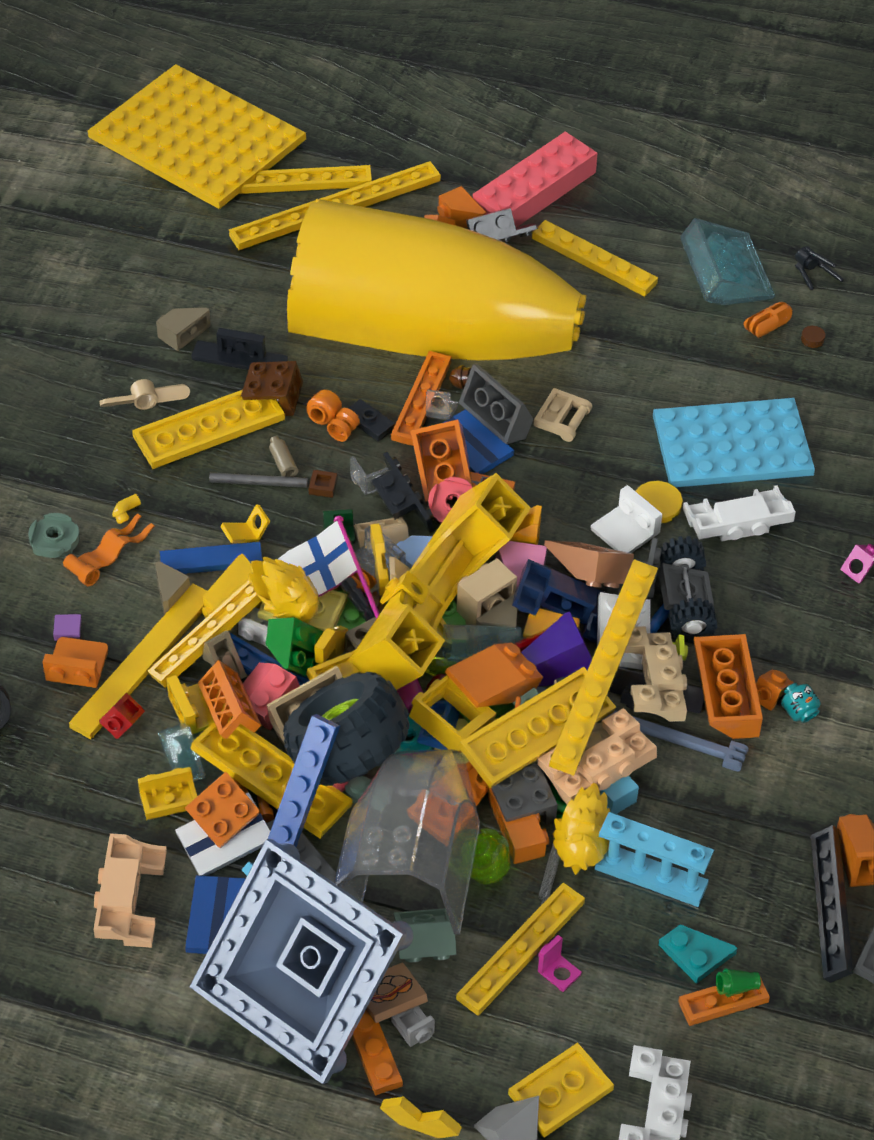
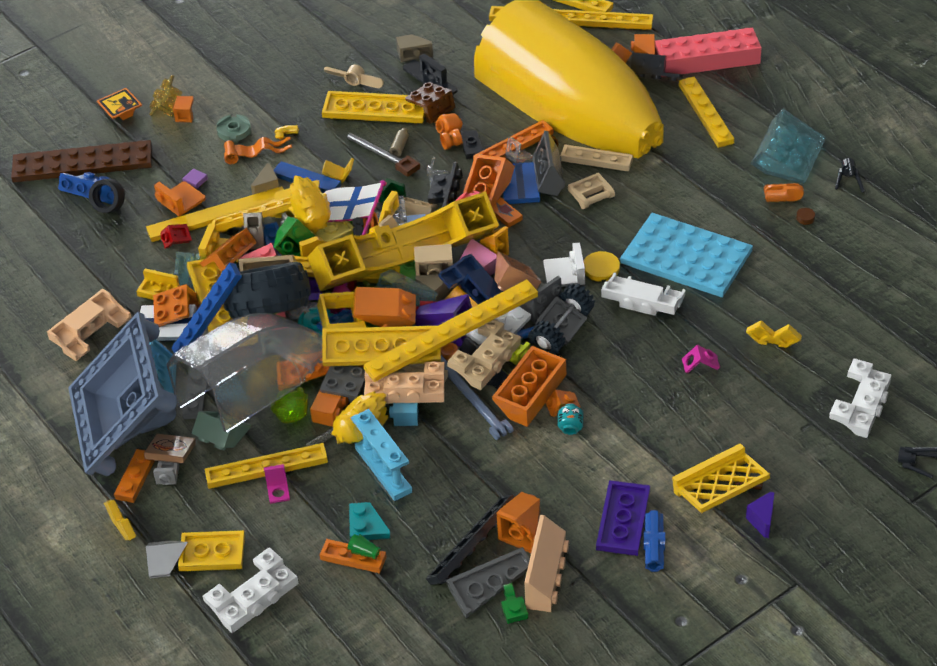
camera: 40 degrees right, 5 degrees down
none -> tan plate [560,144,633,171]

